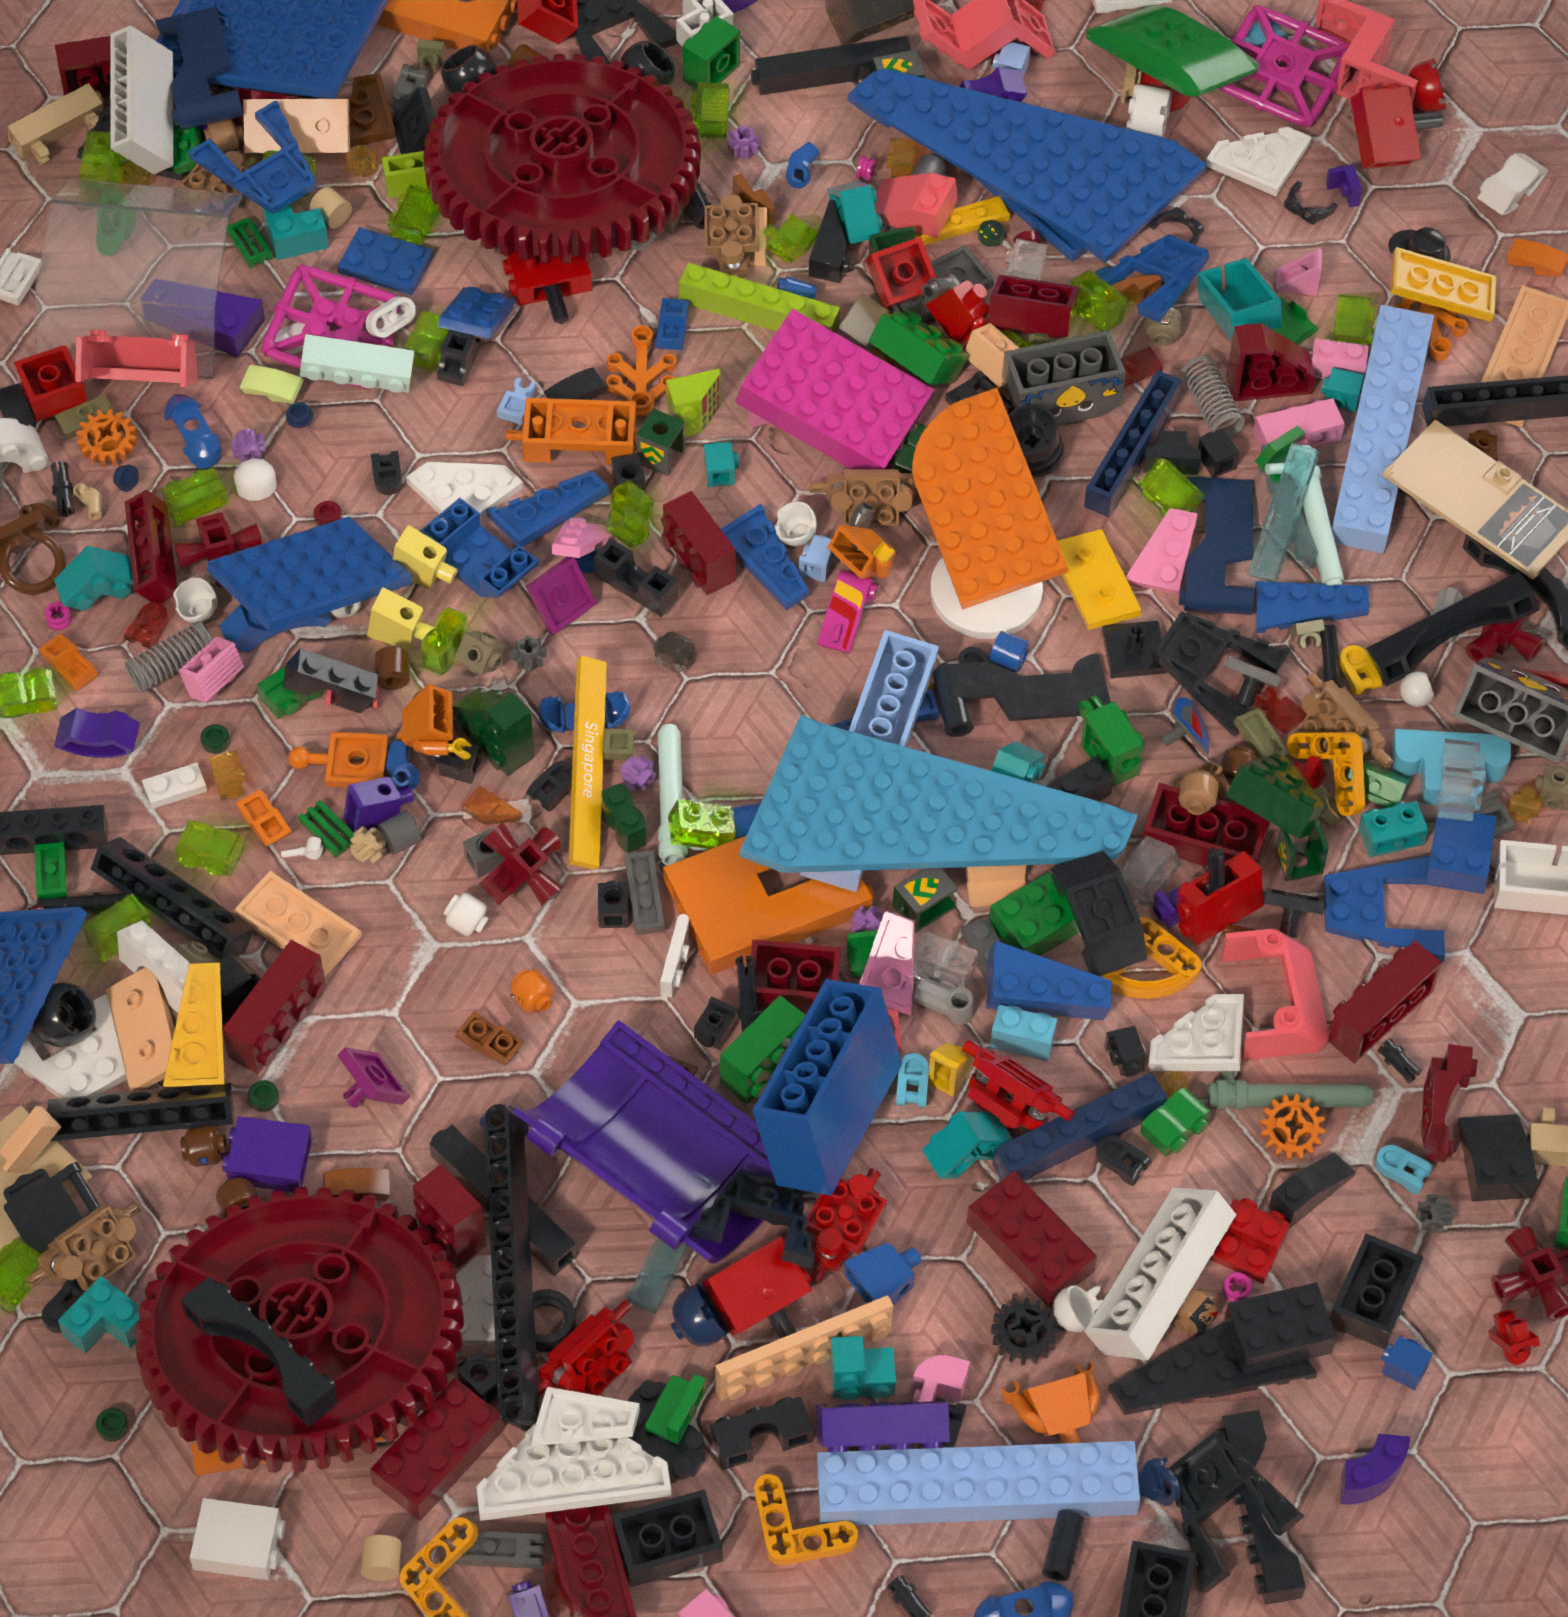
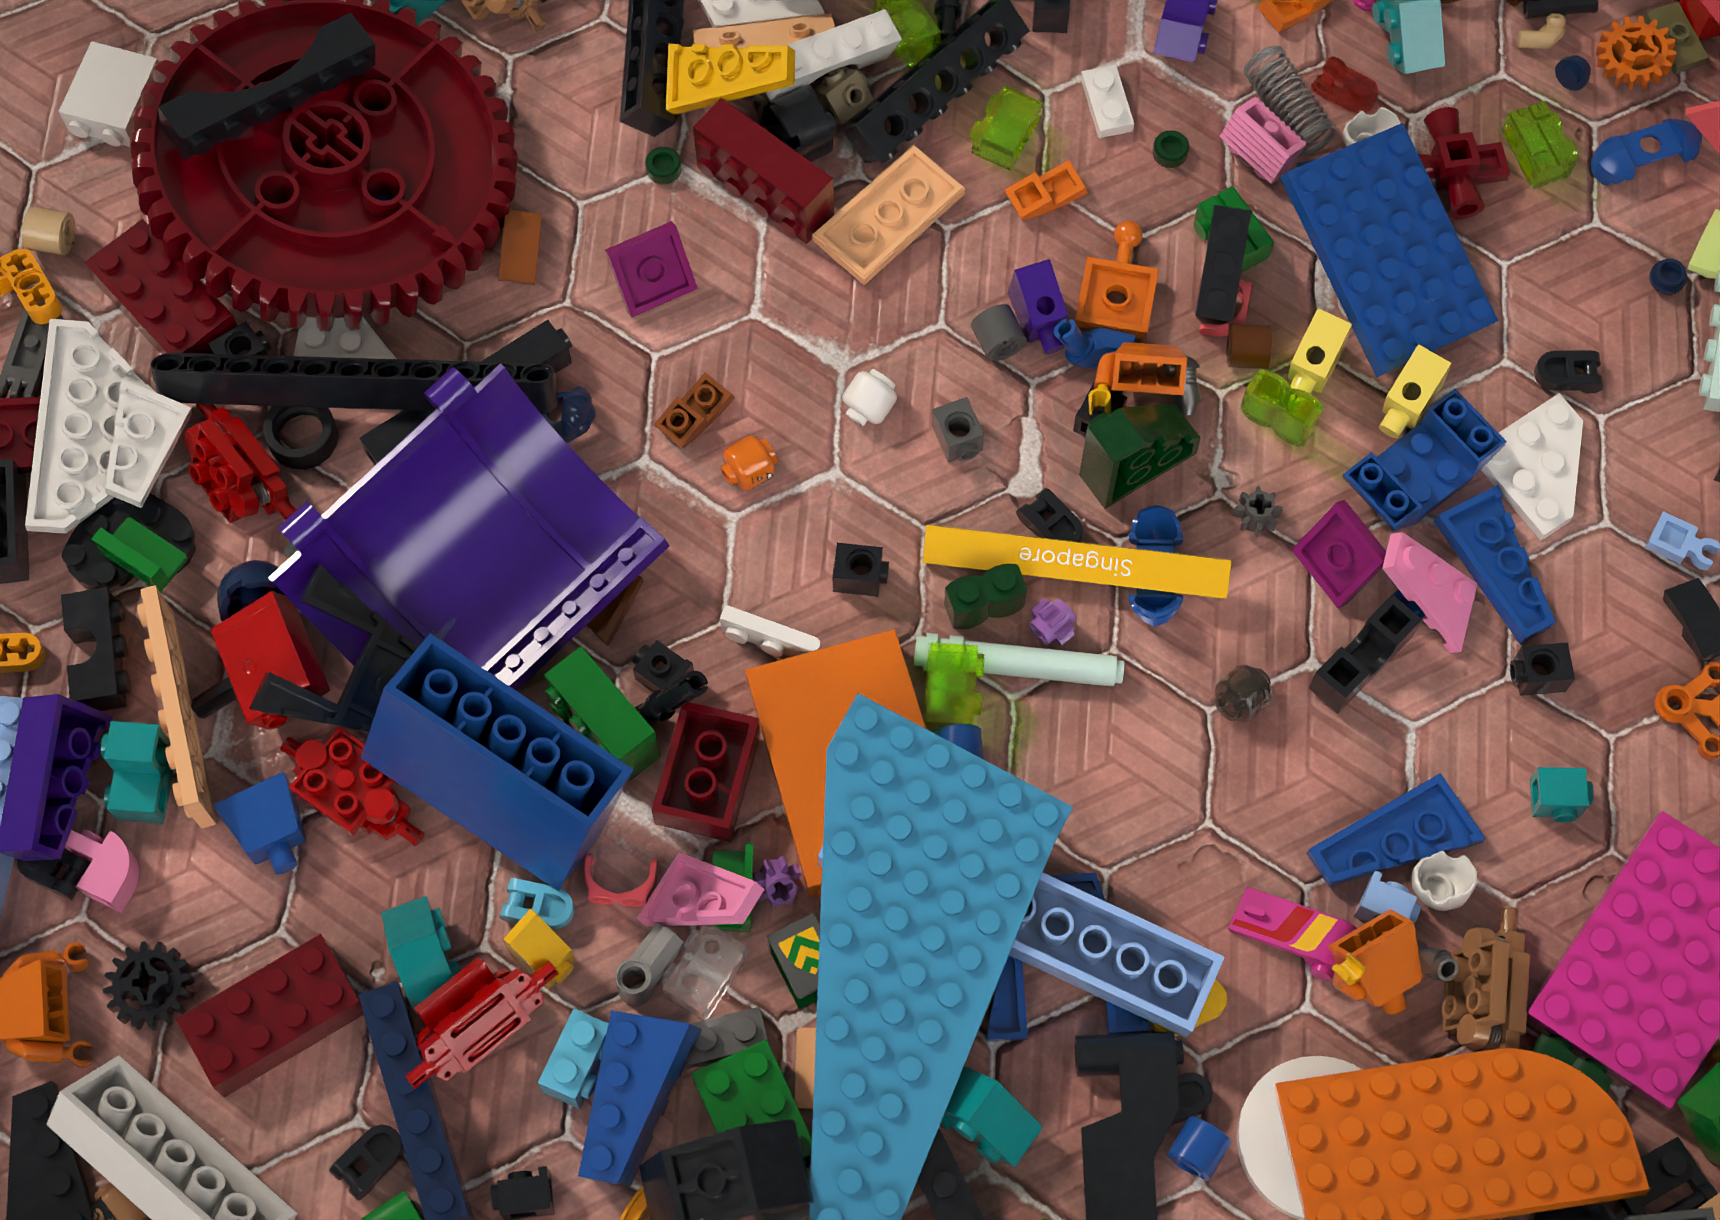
camera: 100 degrees right, 10 degrees up
dark red brick [125,490,177,605] -> none
reddish brown head [180,1125,227,1167] -> none
clear yellow brick [209,750,246,801] -> none
reddish brown head [216,1177,258,1218] -> none
dark purple brick [222,1116,313,1192] -> none
medium lavender gear [230,429,266,462] -> none
white hair [234,458,277,501] -> none
white hand [281,837,324,860] -> none
green tile [298,800,354,858] -> none
dark red tile [313,501,342,526] -> none
tan gear [350,826,386,863] -> none
dark red brick [412,1164,486,1268] -> none
dark tan brick [454,630,505,675] -> none
clear orange tile [462,785,522,825] -> none
dark red brick [479,822,563,906] -> none
orange brick [505,398,638,465] -> none
olive tile [604,729,634,760] -> none
clear neon green brick [606,480,654,548] -> none
flat silver plate [624,851,665,935] -> none
dark green piece [636,409,685,476] -> none
dark red brick [661,490,736,596] -> none
lime slope [666,369,721,437] -> none
white piece [1053,1285,1104,1332] -> none

